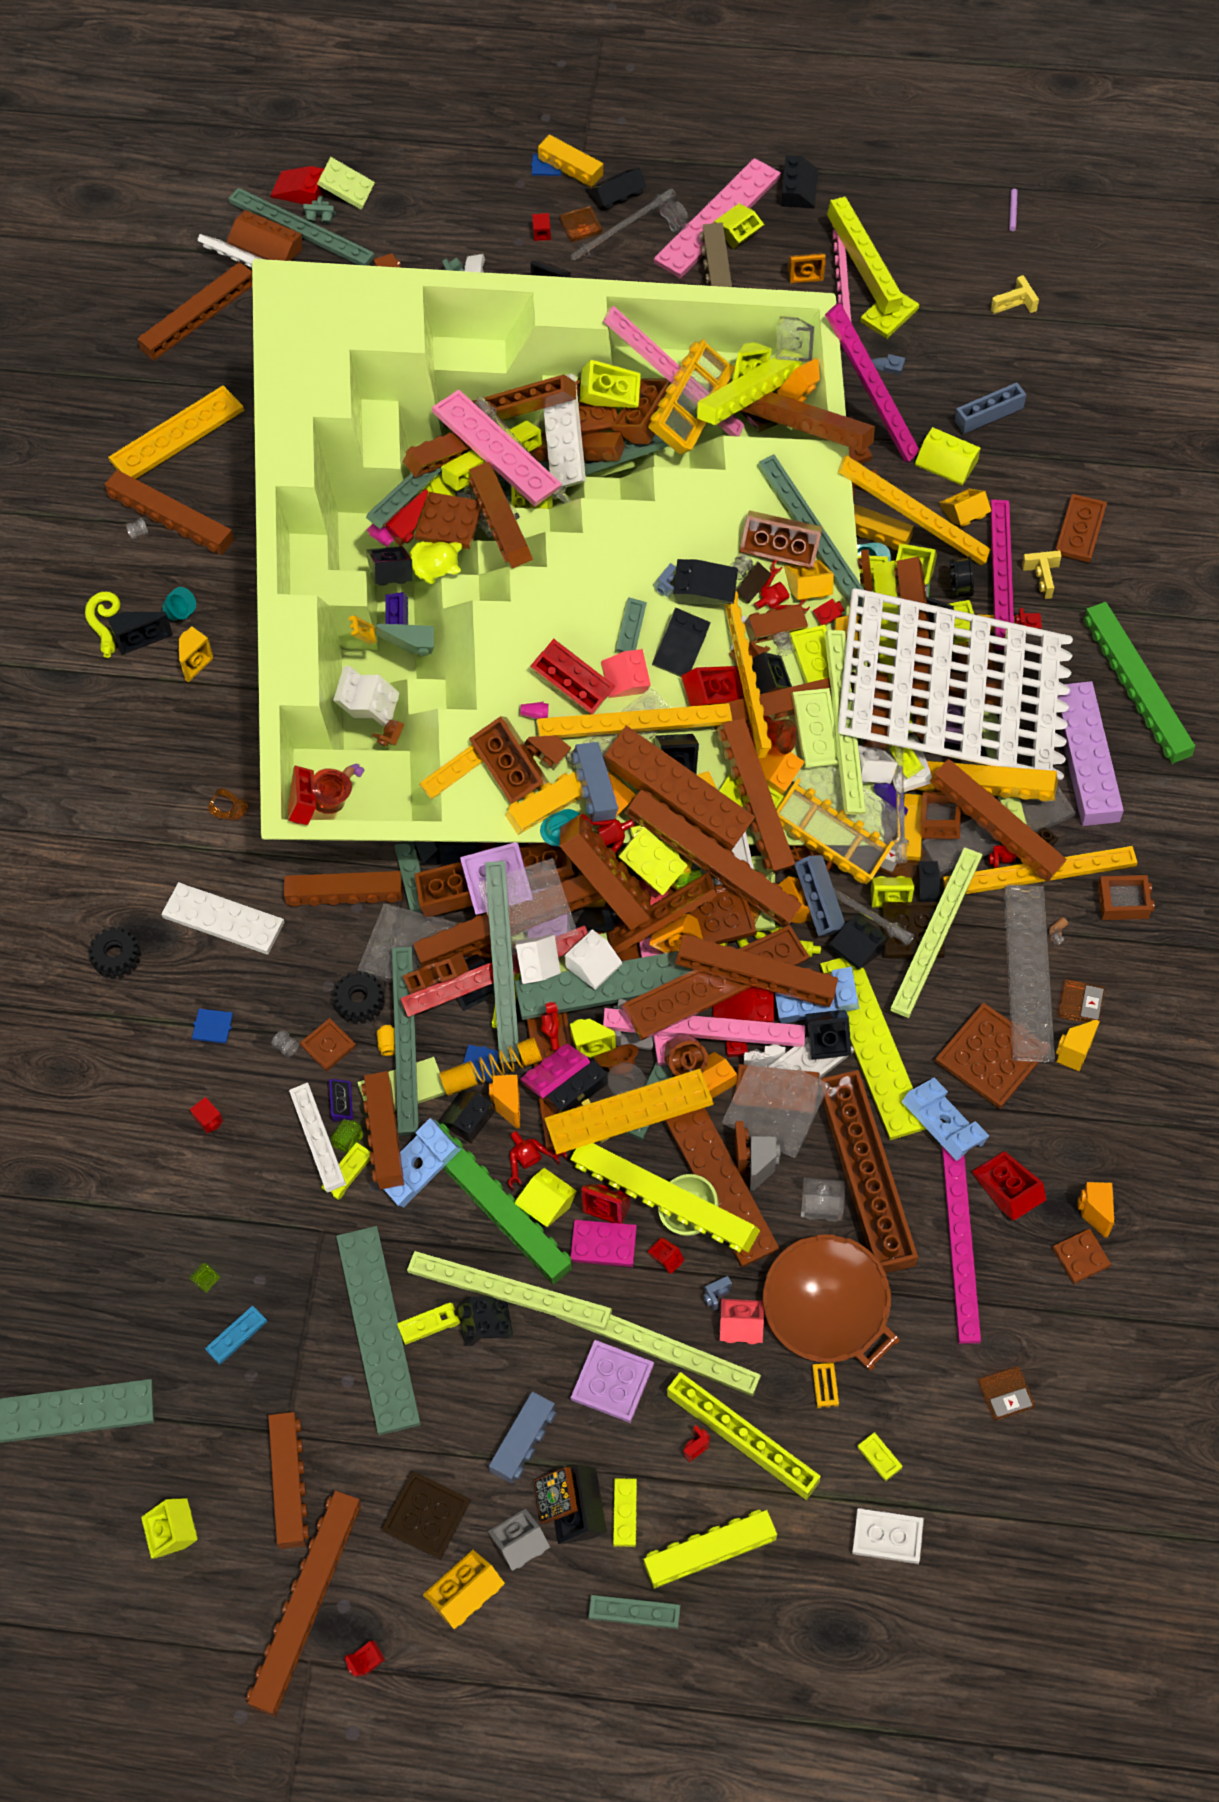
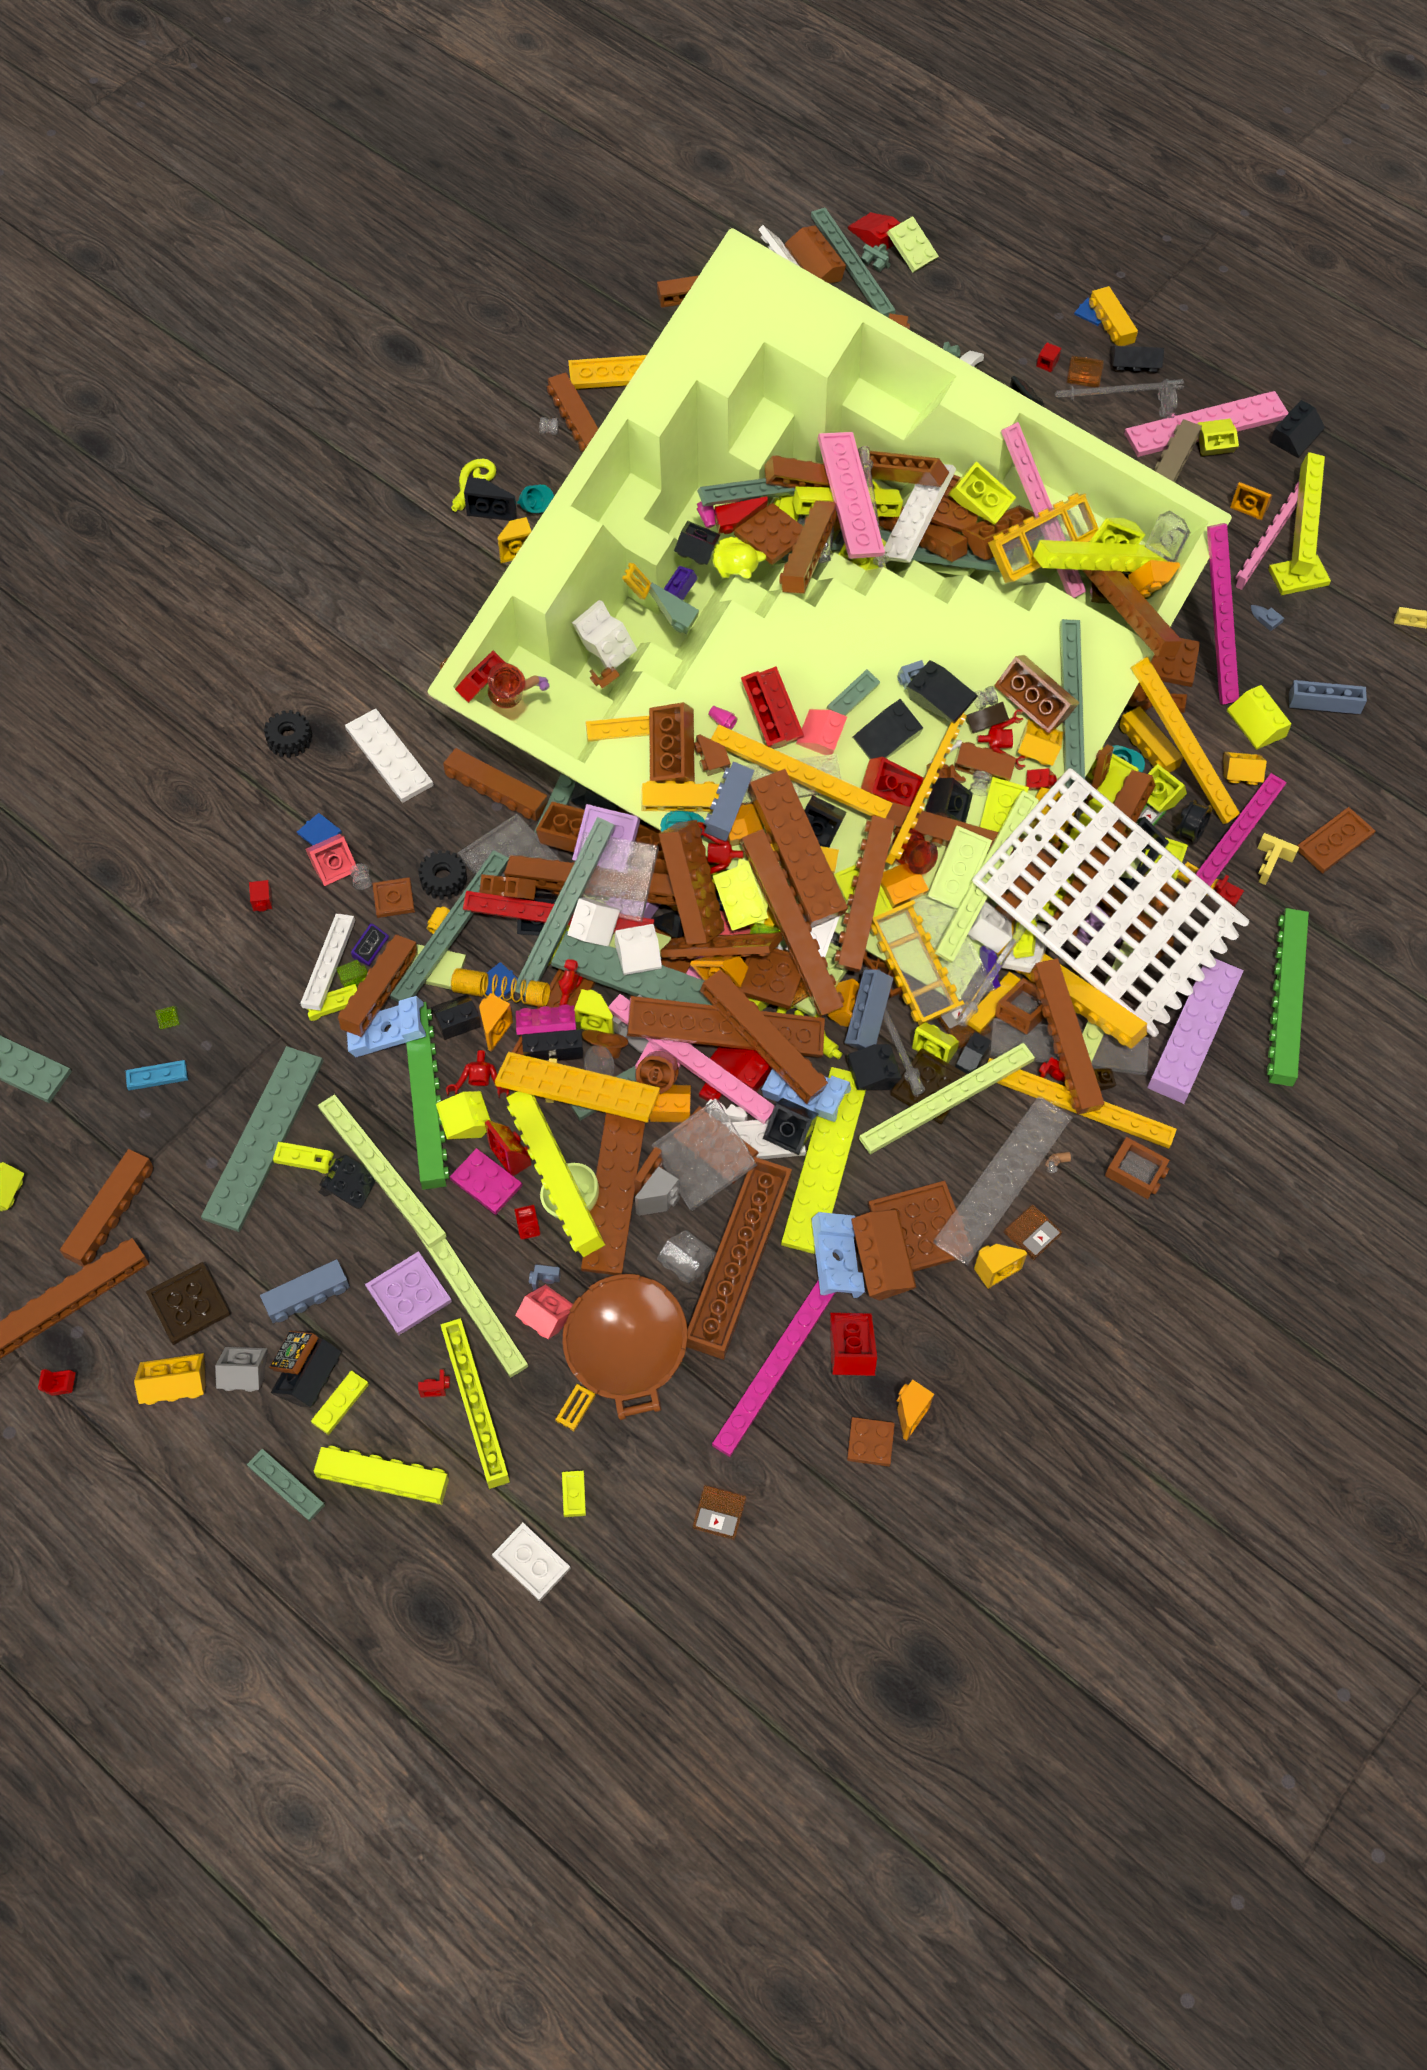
camera: 30 degrees right, 0 degrees up
none -> coral slope [305,834,359,886]
none -> dark orange slope [851,1210,916,1301]

